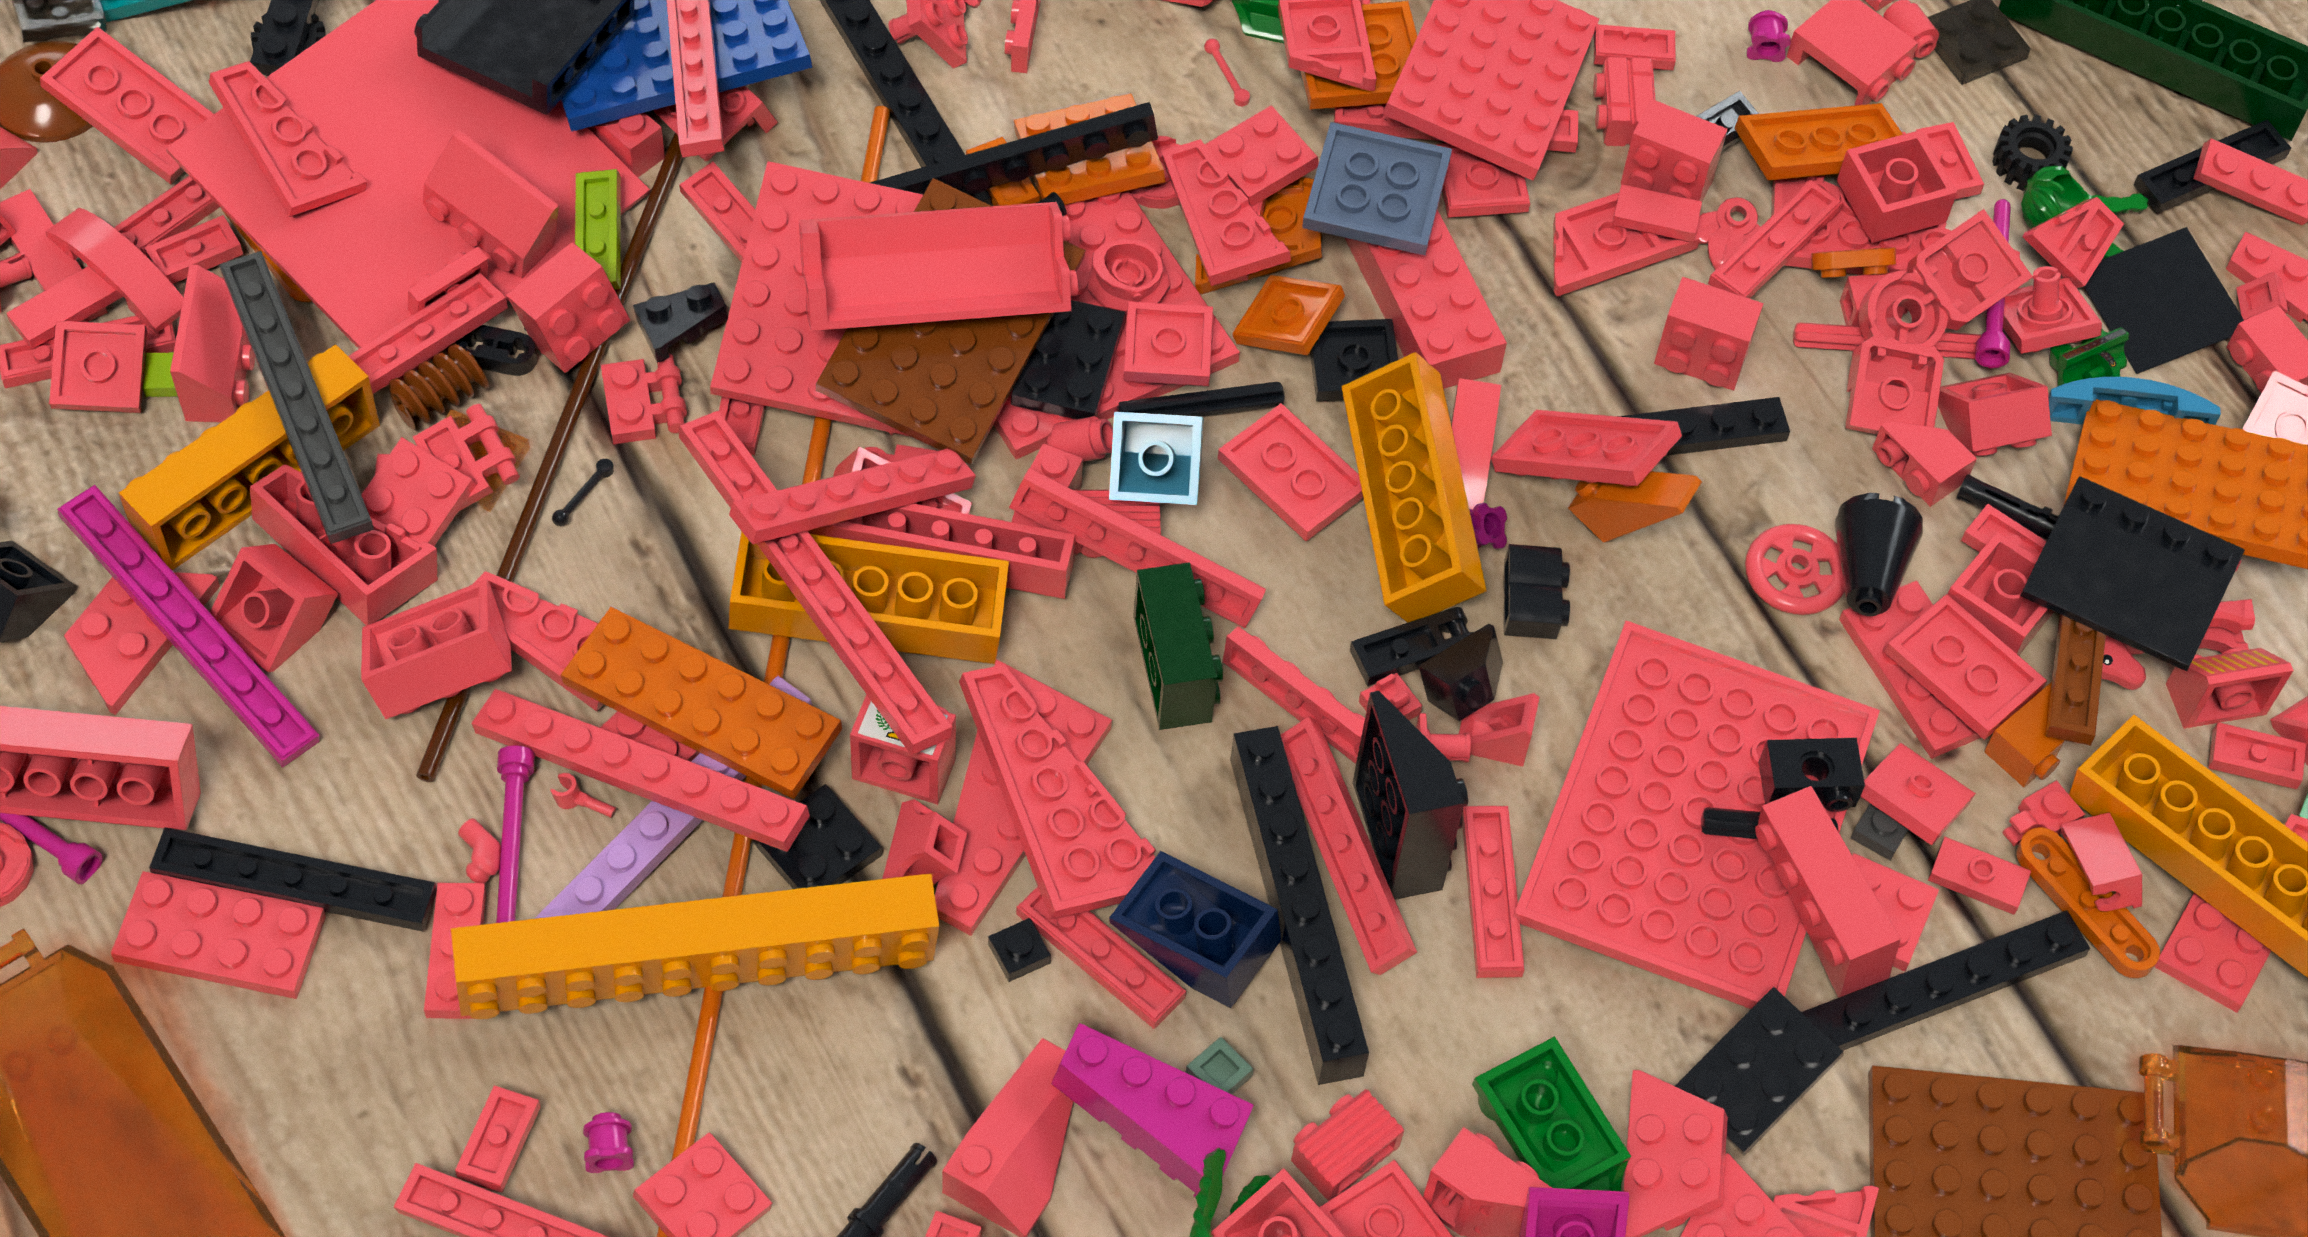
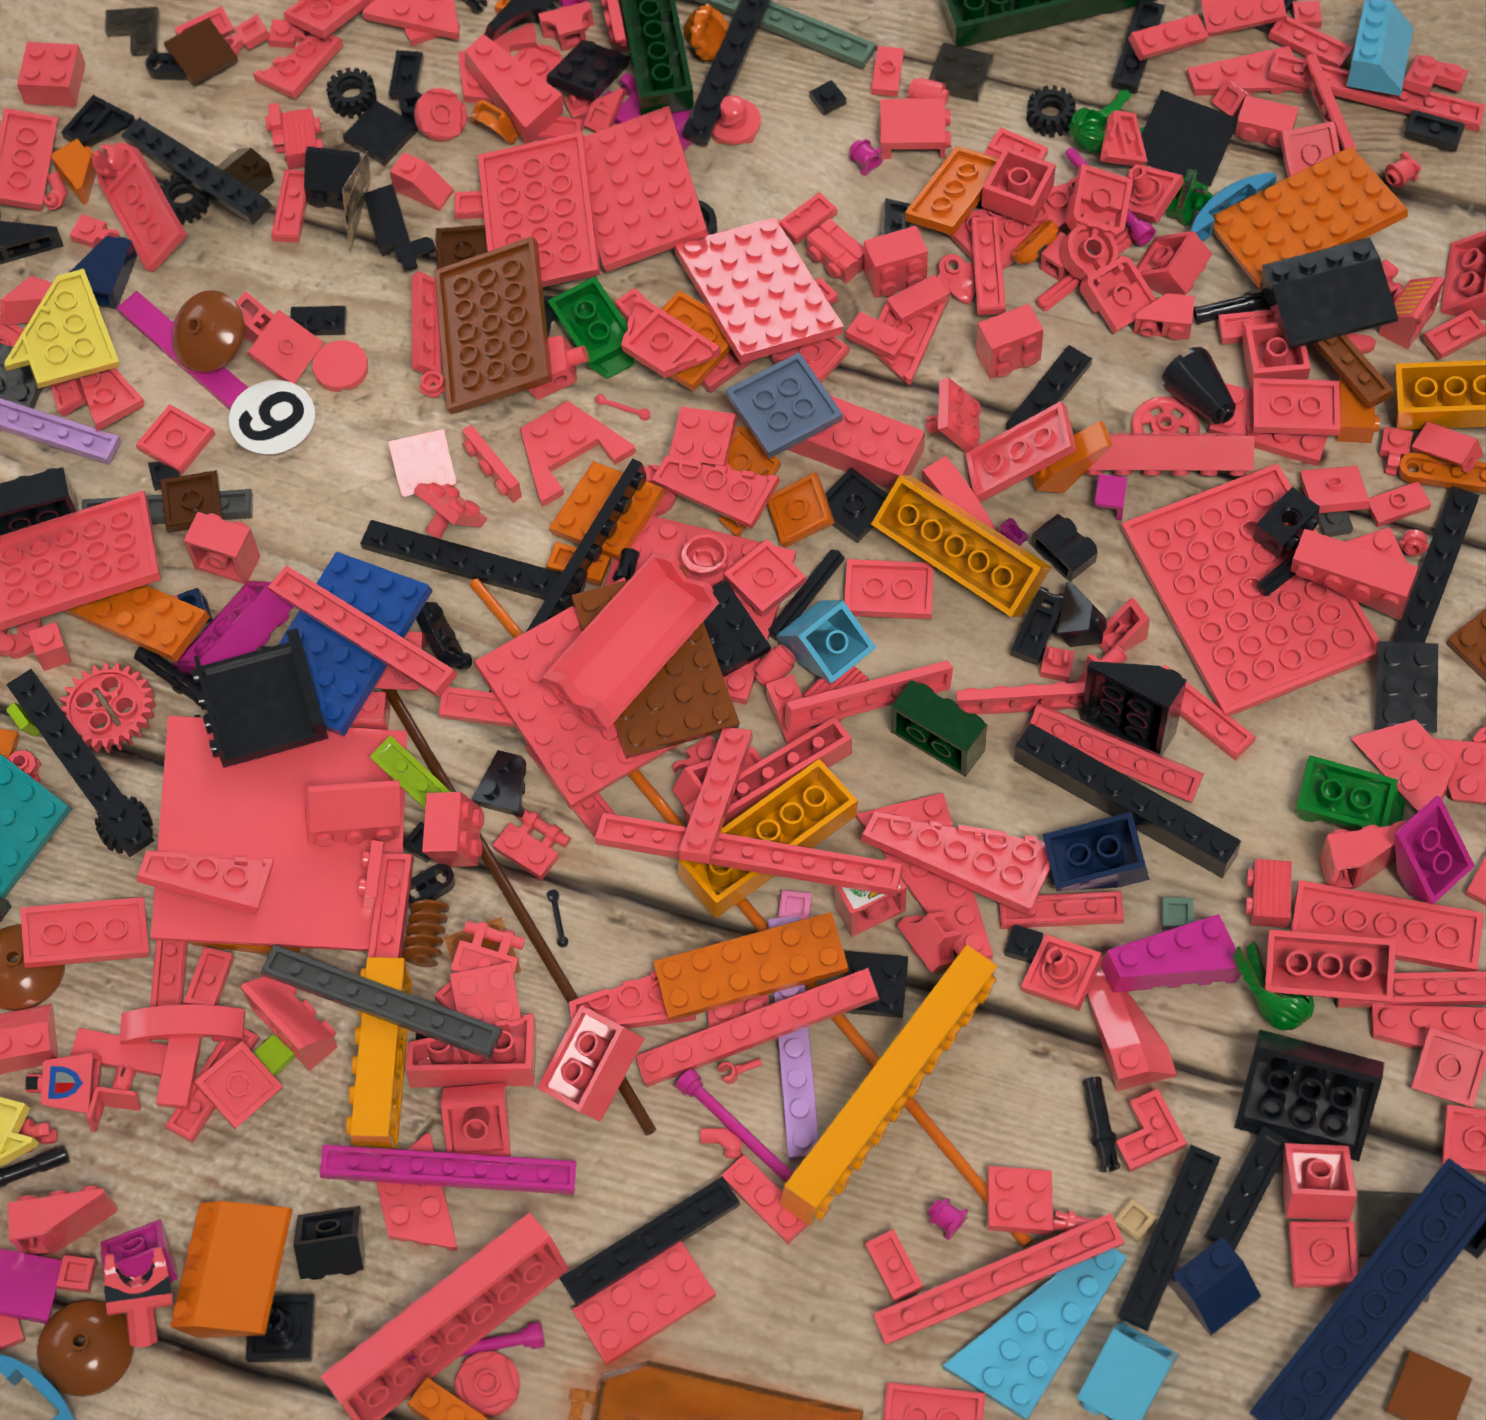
camera: 35 degrees left, 5 degrees up
none -> black plate [416,602,472,670]
none -> coral wing [520,401,636,507]
none -> bright pink tile [778,890,812,921]
none -> coral plate [846,312,908,361]
none -> coral plate [926,377,981,453]
none -> coral plate [1021,934,1103,1011]
none -> coral brick [1085,433,1255,476]
none -> dark pink panel [1095,474,1127,521]
none -> coral plate [1399,530,1429,556]

